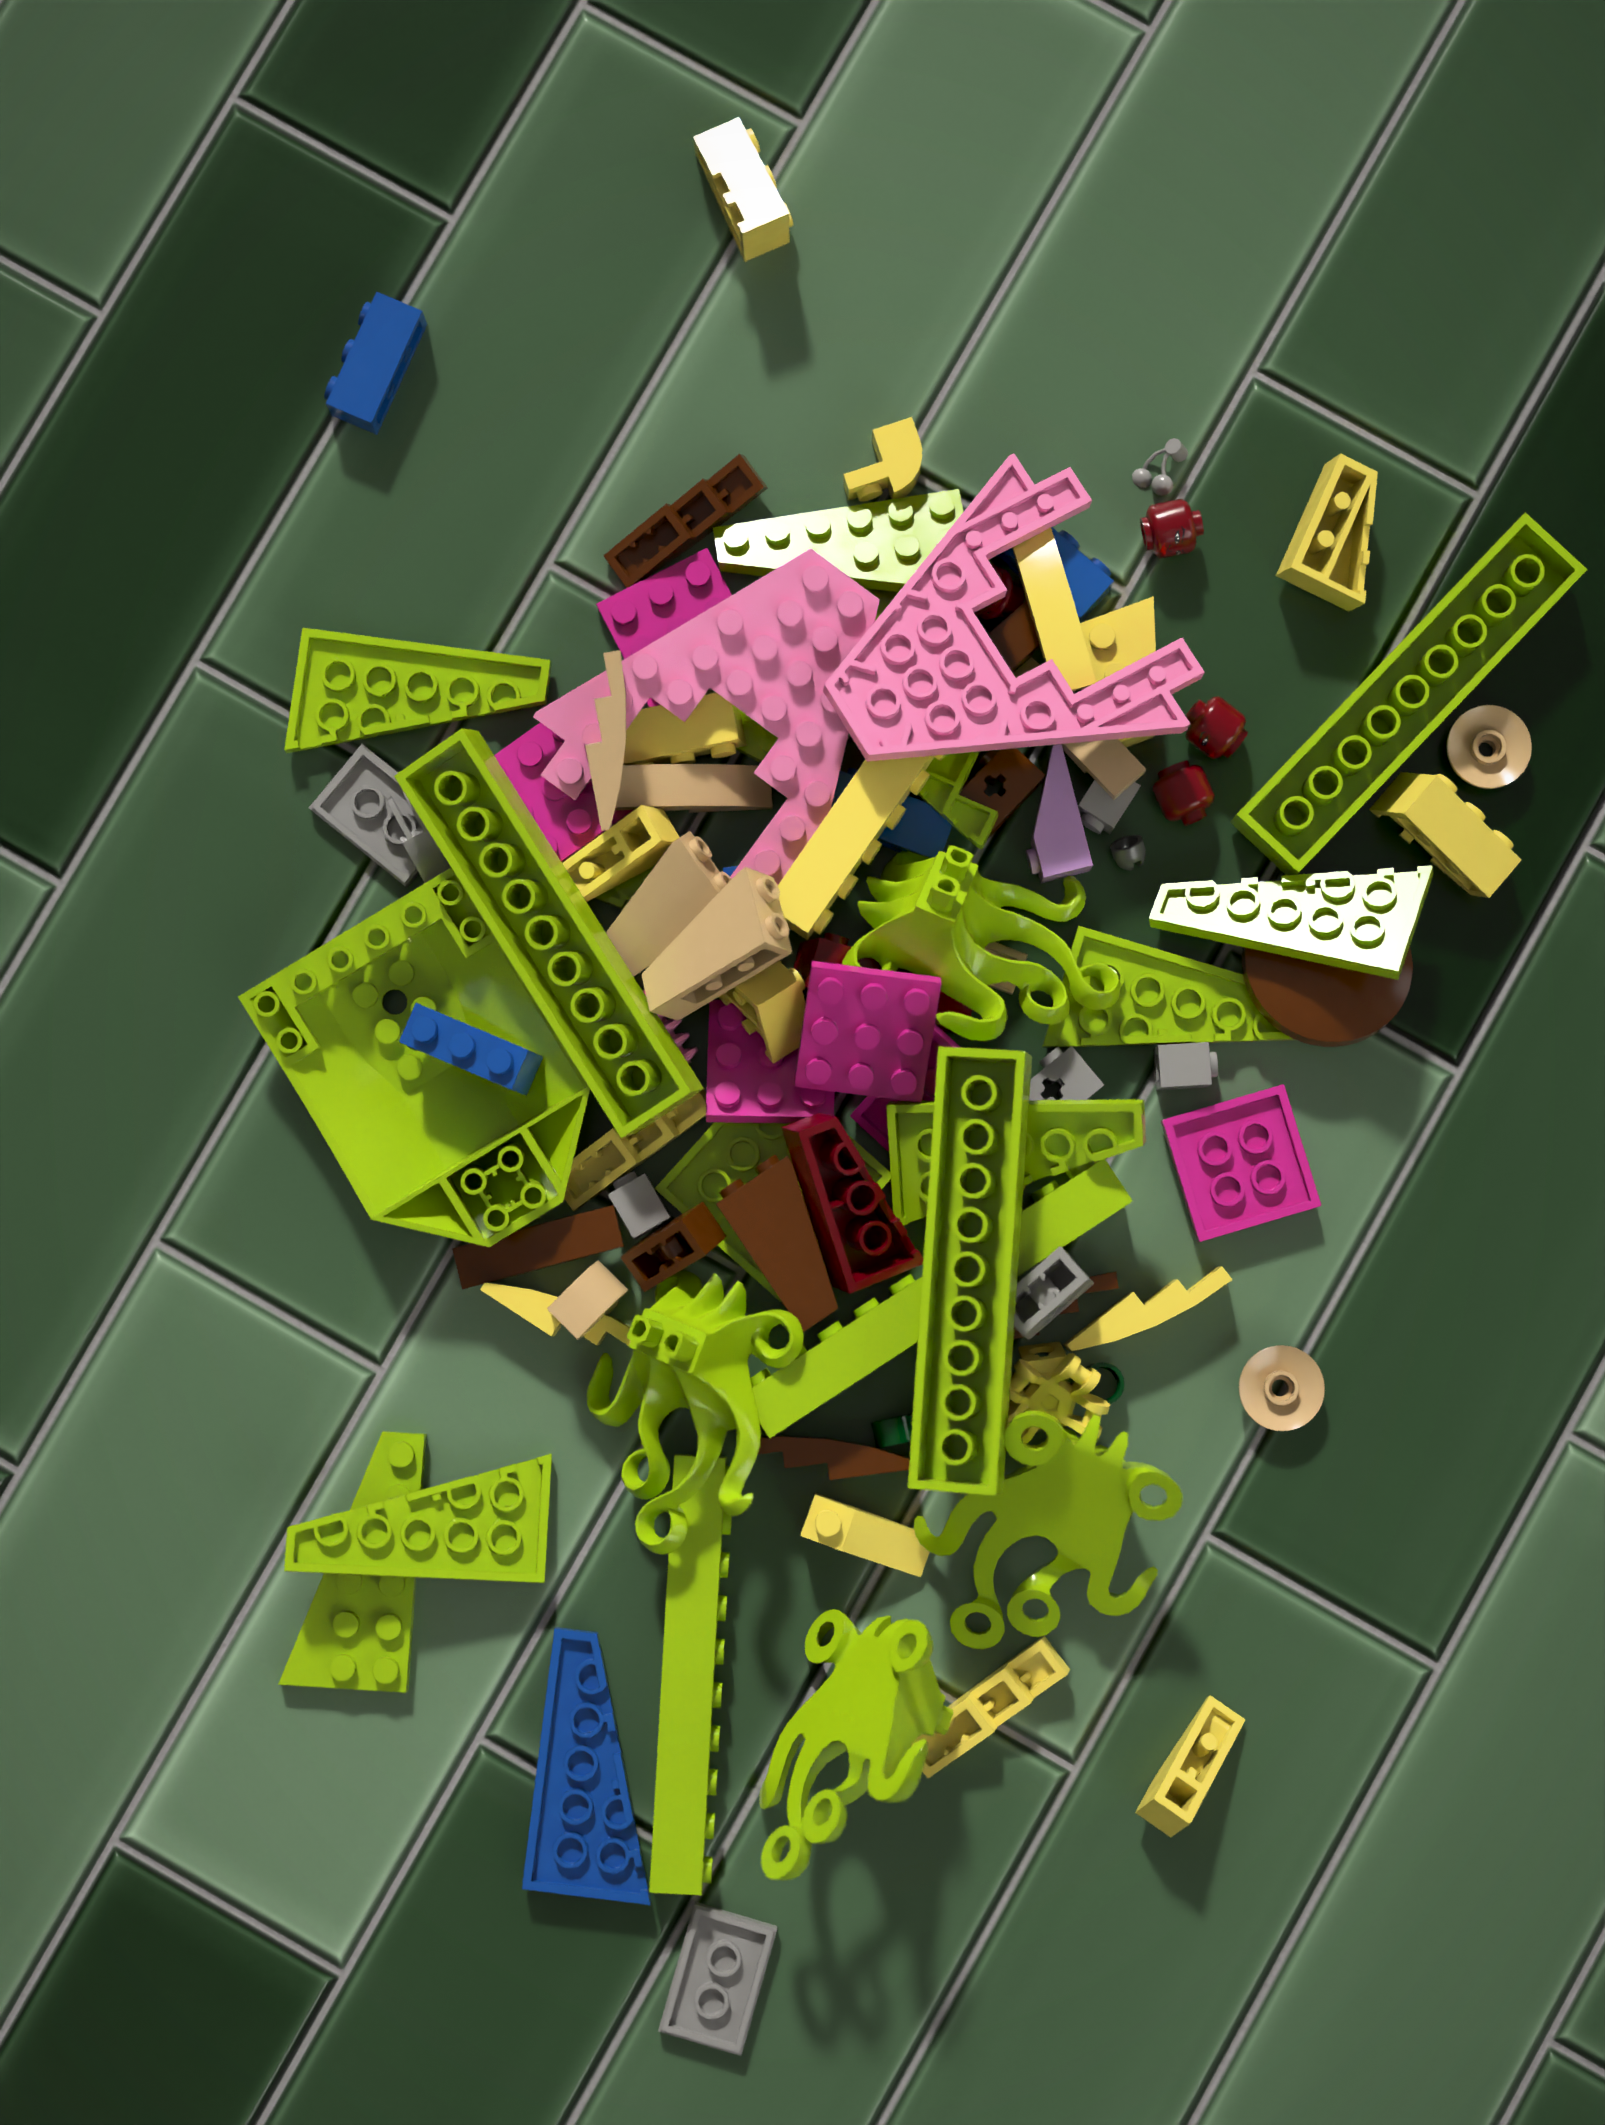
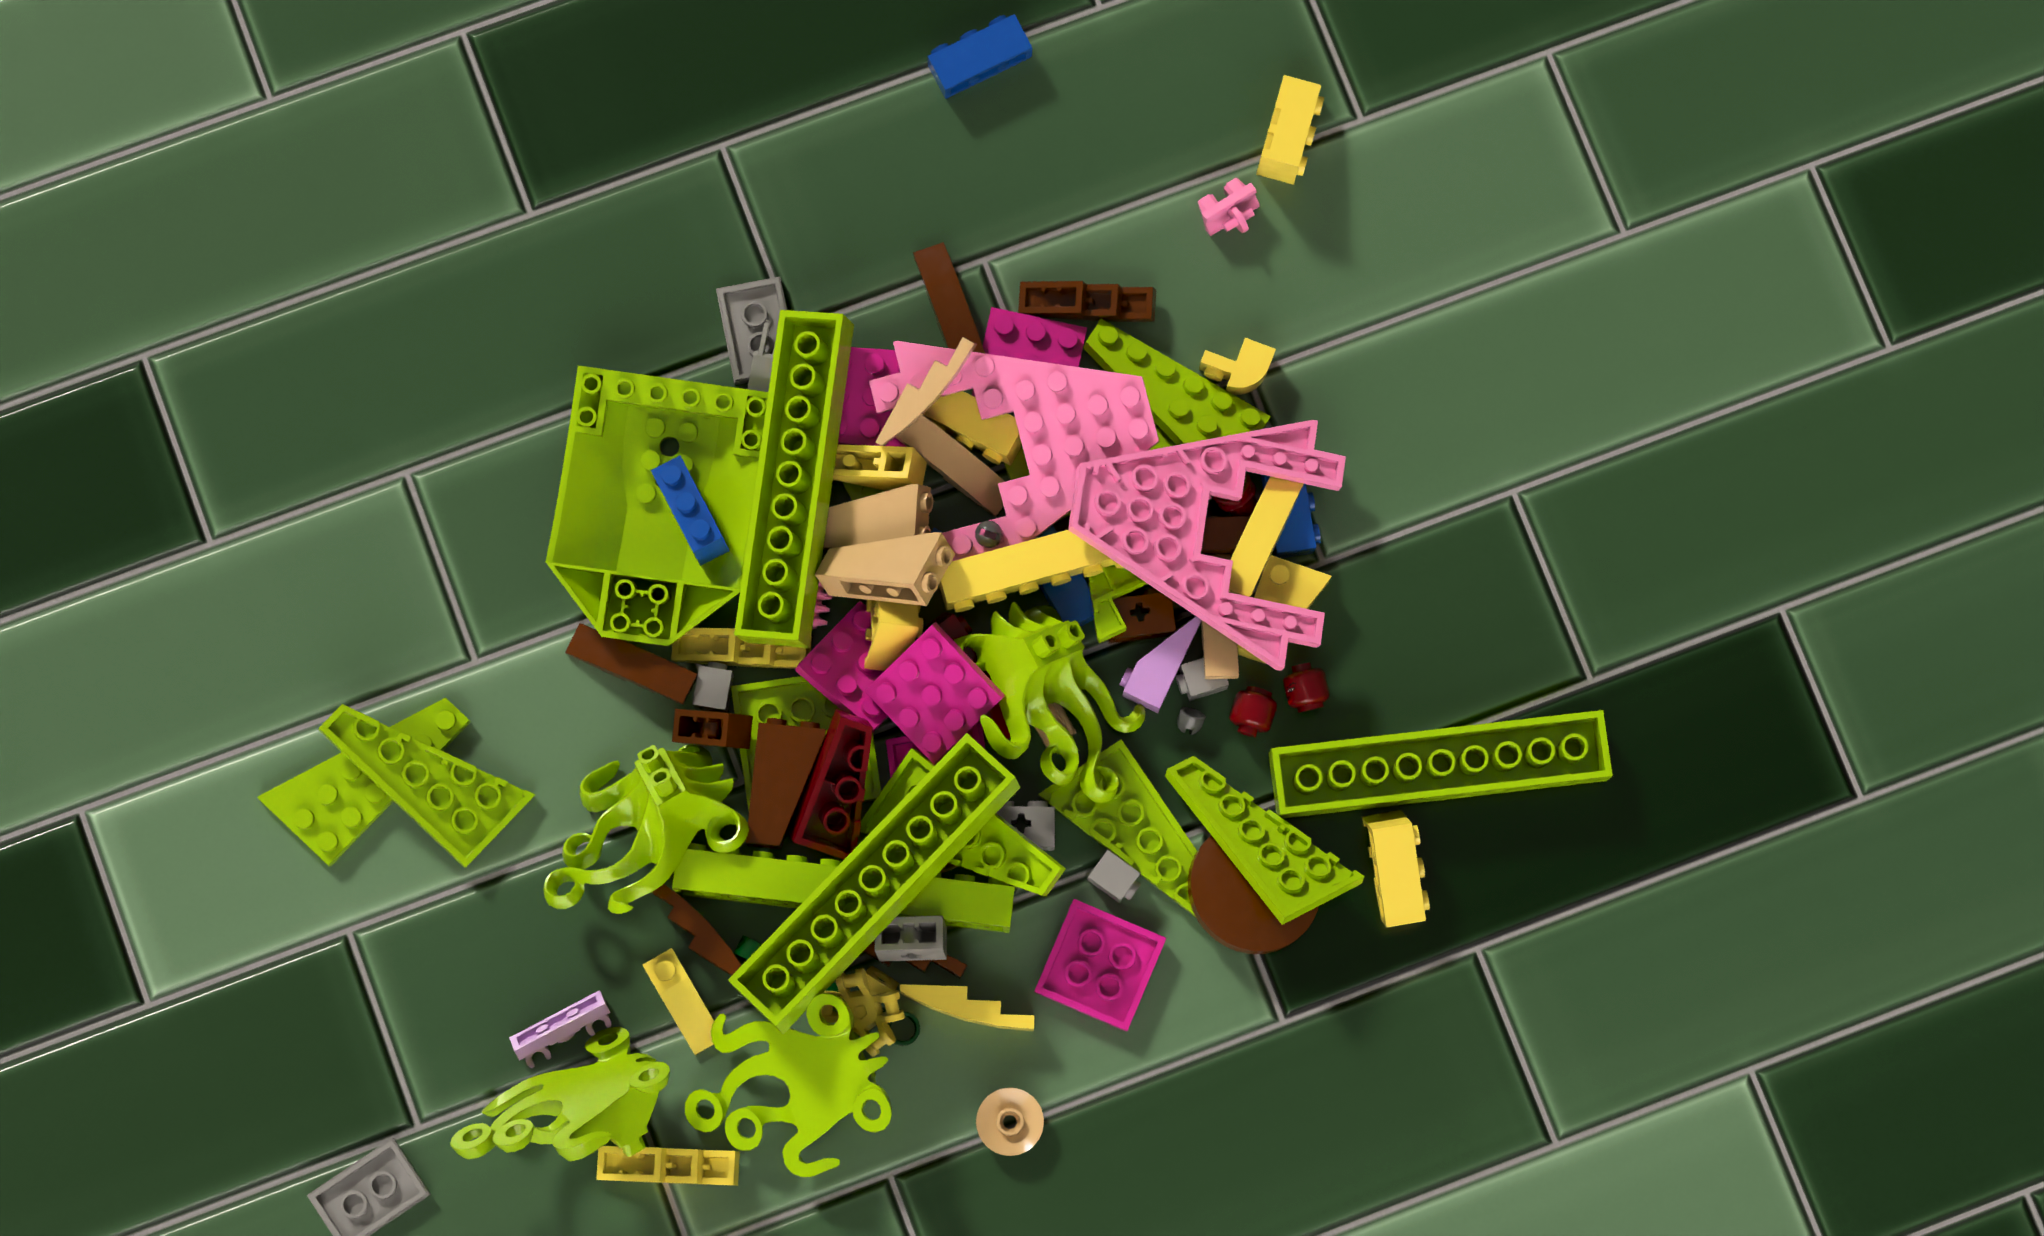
camera: 30 degrees right, 5 degrees down
lime wing [284,628,552,753] -> none
light yellow slope [480,1283,631,1346] -> none
blue wing [522,1627,651,1905] -> none
tan brick [547,1260,629,1339] -> none
lime brick [649,1453,732,1895] -> none
light grey piece [1132,438,1188,496] -> none
dark red head [1140,499,1204,558] -> none
light yellow wedge [1276,454,1378,612] -> none
tan dish [1447,705,1532,789] -> none
none -> lavender plate [509,990,611,1068]
none -> reddish brown slope [913,242,985,353]
none -> dark grey hinge [975,521,1003,548]
none -> bright pink hips [1198,178,1260,236]

